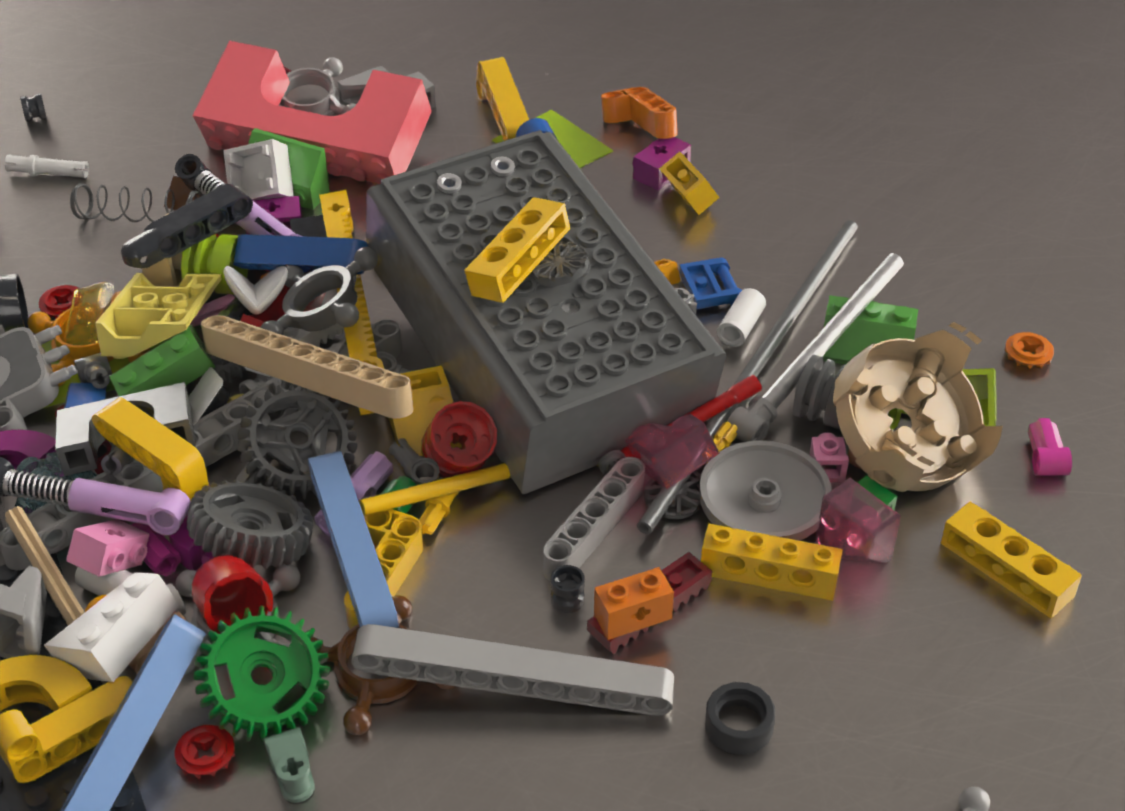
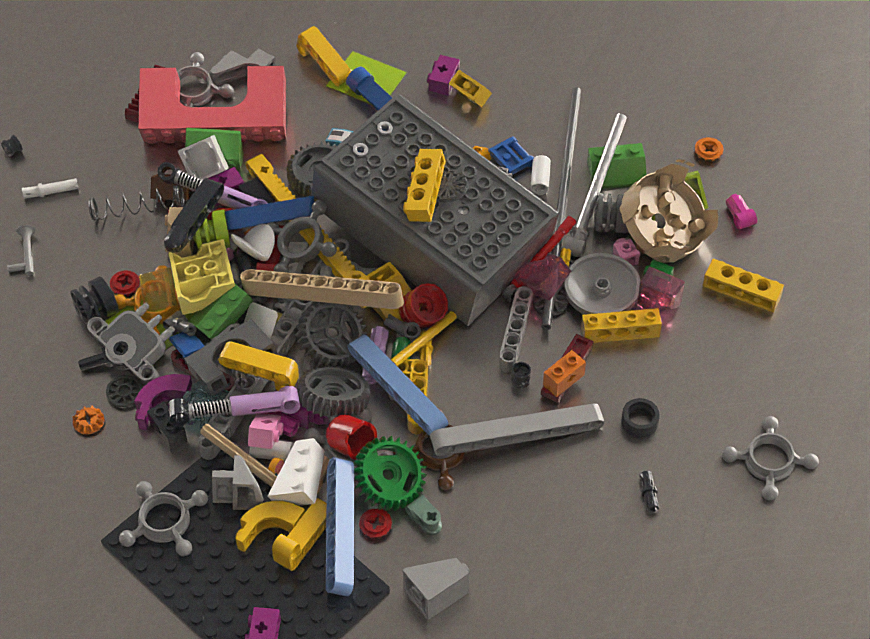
camera: 20 degrees left, 10 degrees up
orange beam [601,87,678,139] -> none

